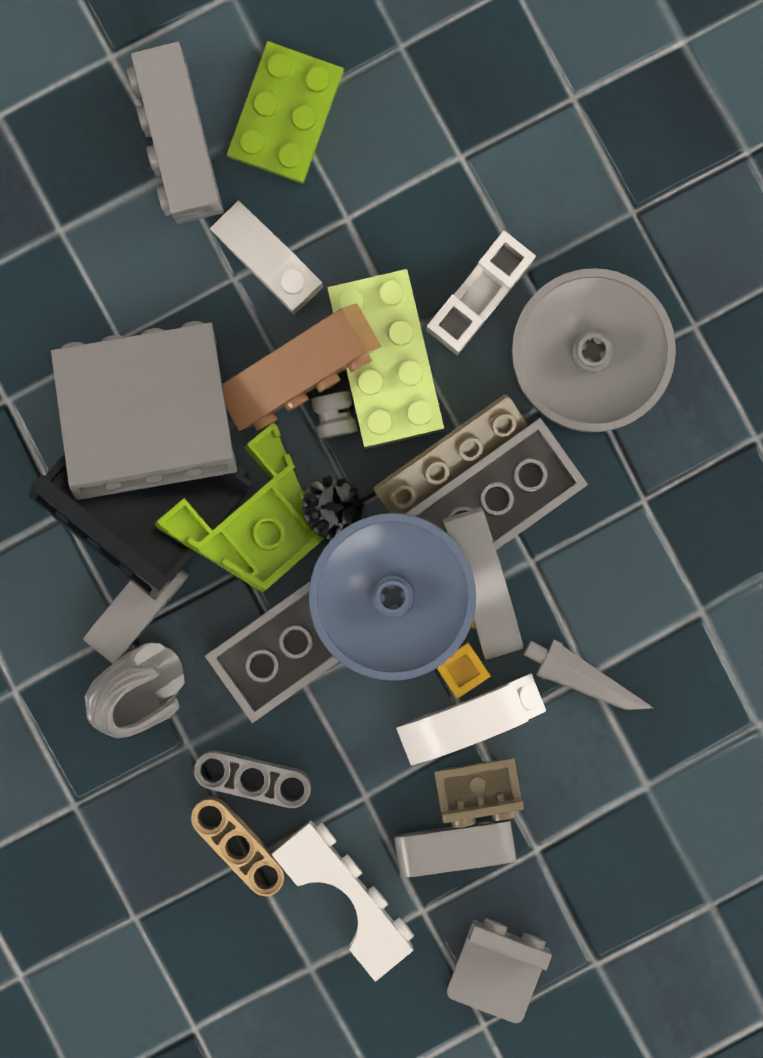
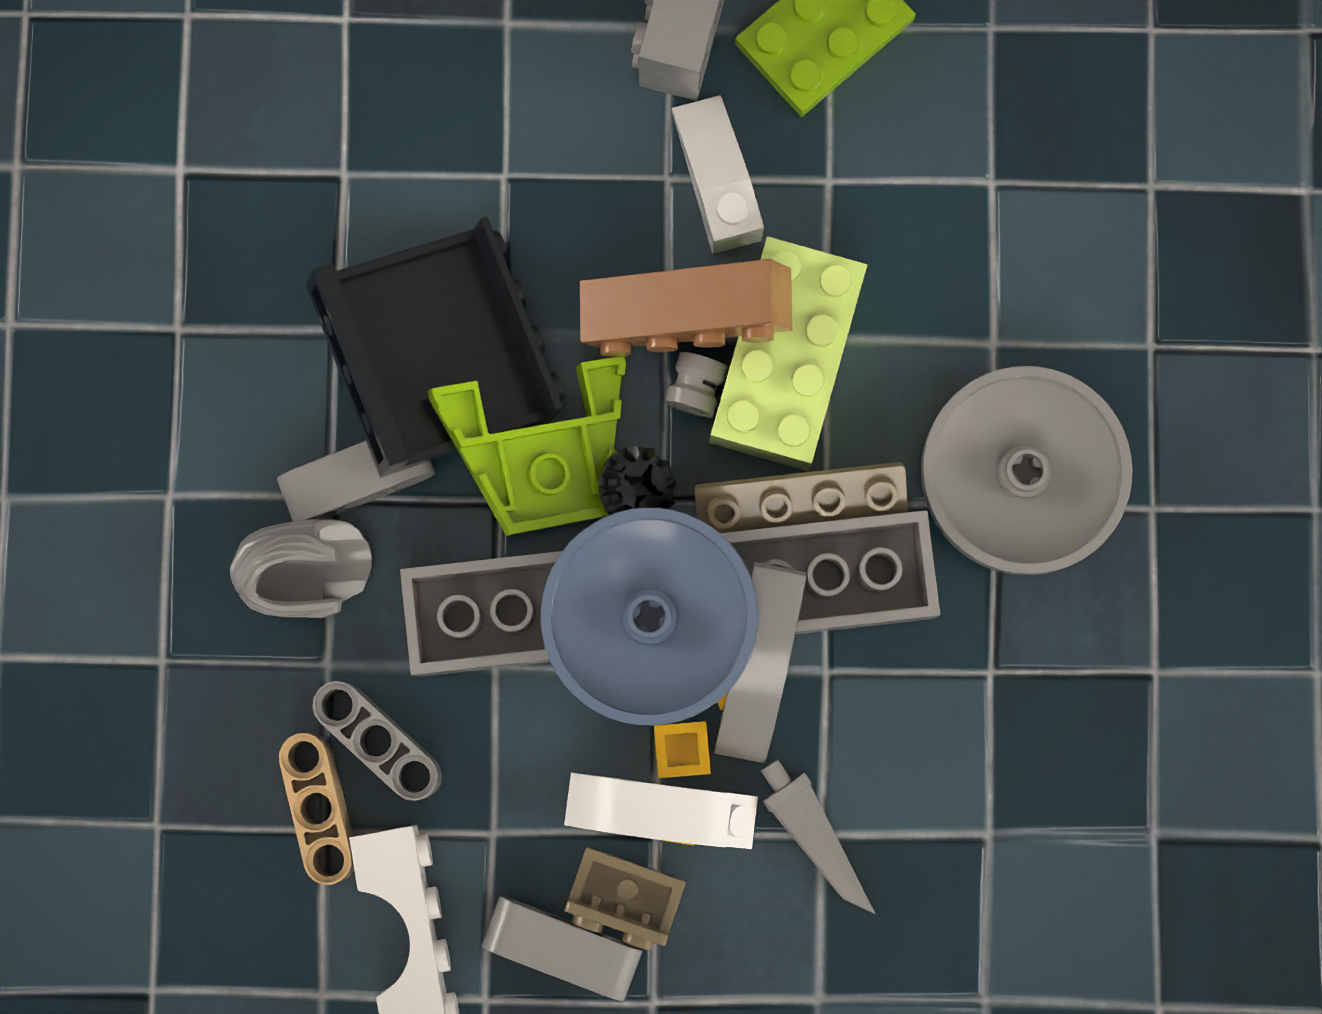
camera: 25 degrees right, 5 degrees down
light grey panel [51,321,237,500] -> none
white arch [426,231,536,356] -> none

